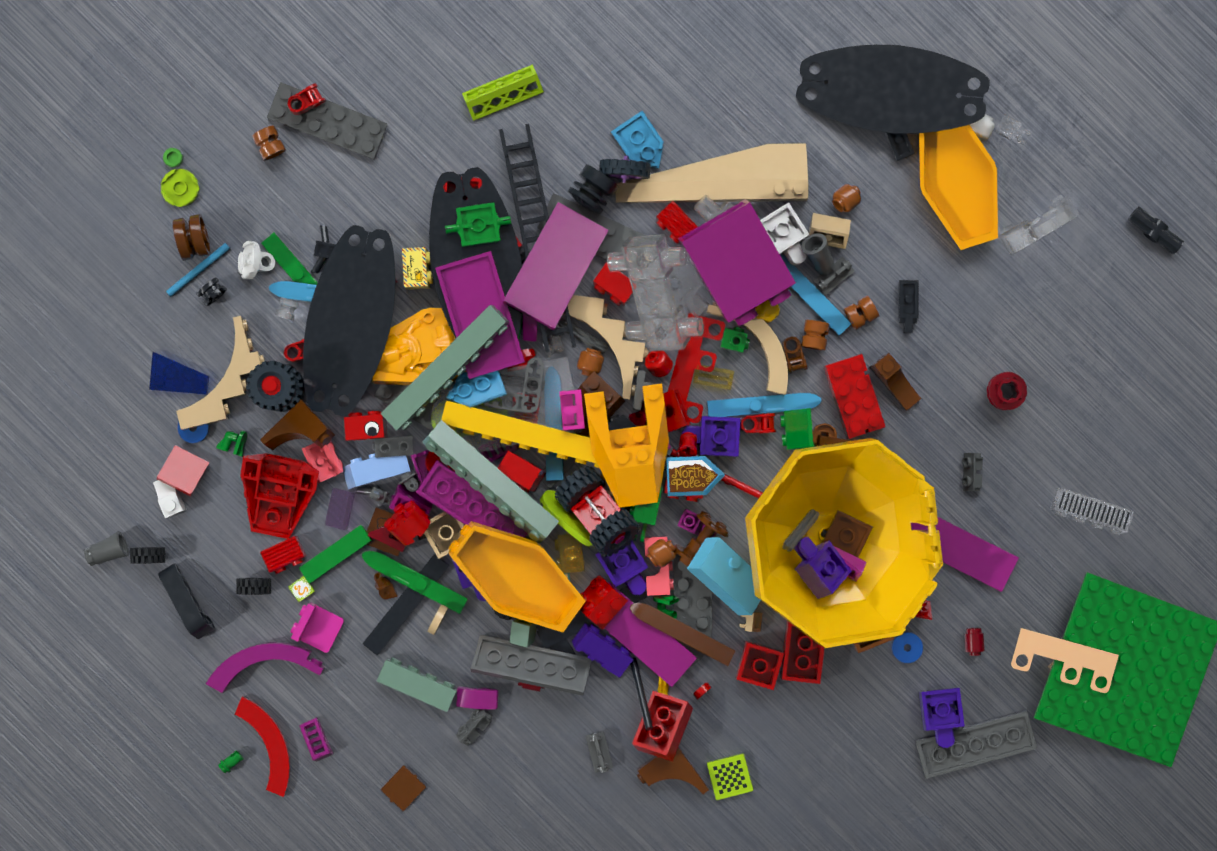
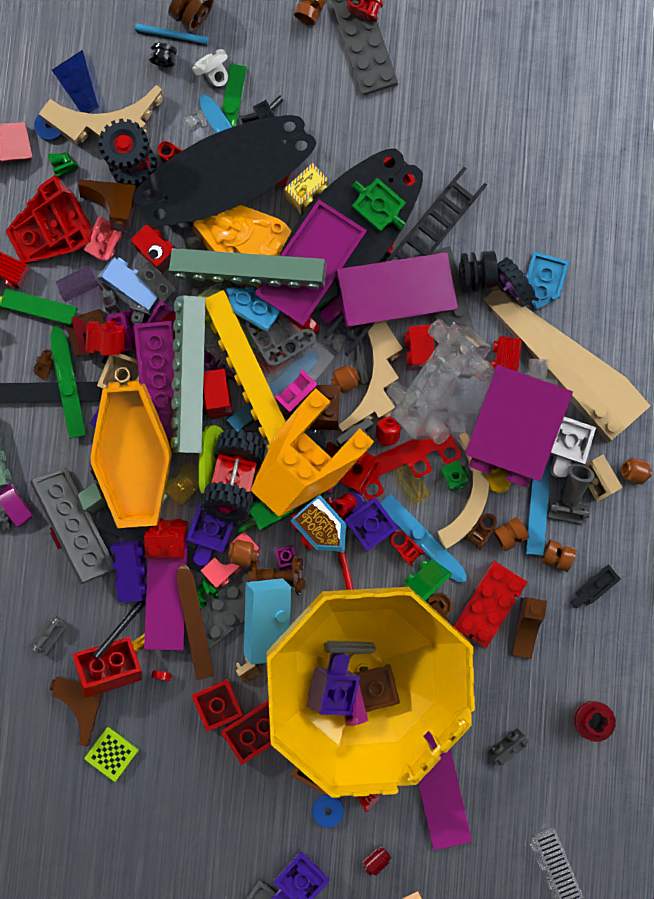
camera: 50 degrees right, 5 degrees down
tan piece [427,604,448,635] -> none
lime fence [462,64,544,121] -> none

